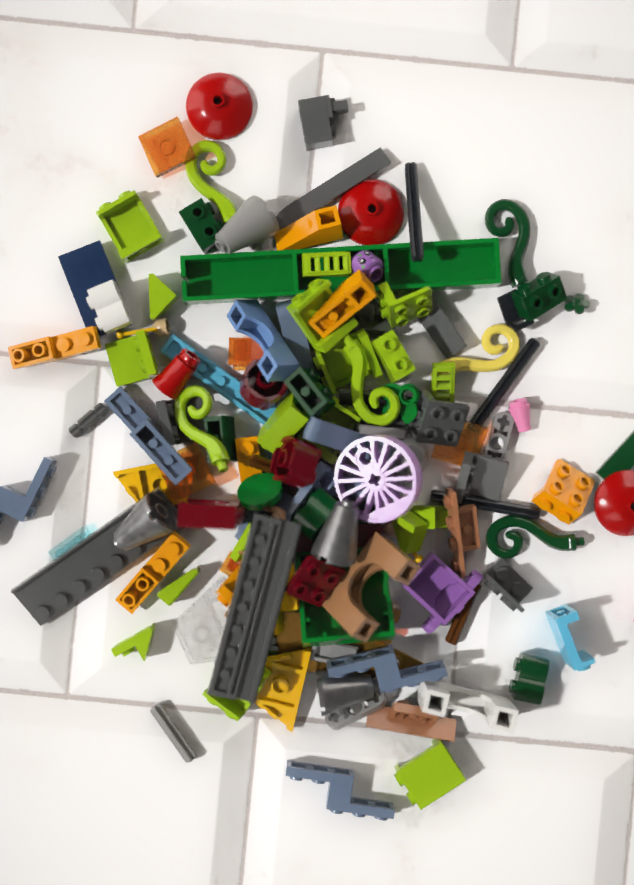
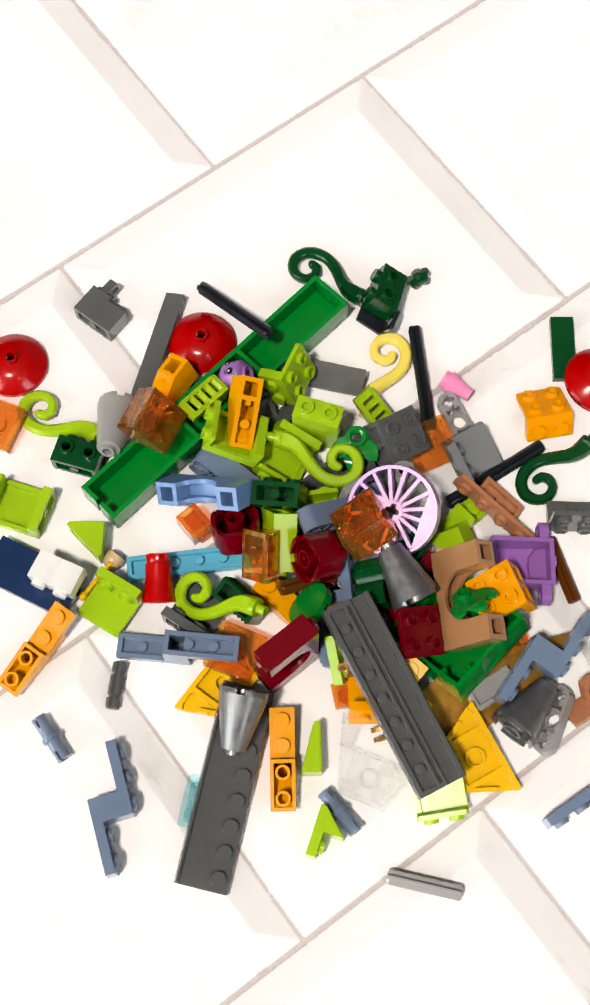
camera: 40 degrees left, 20 degrees down
none -> sand blue pin [31,713,72,764]
none -> clear orange slope [117,387,188,454]
none -> clear orange slope [242,528,280,584]
none -> sand blue pin [318,786,363,837]
none -> clear orange slope [329,488,398,562]
none -> green plate [451,587,498,620]
none -> light orange bracket [465,559,537,616]

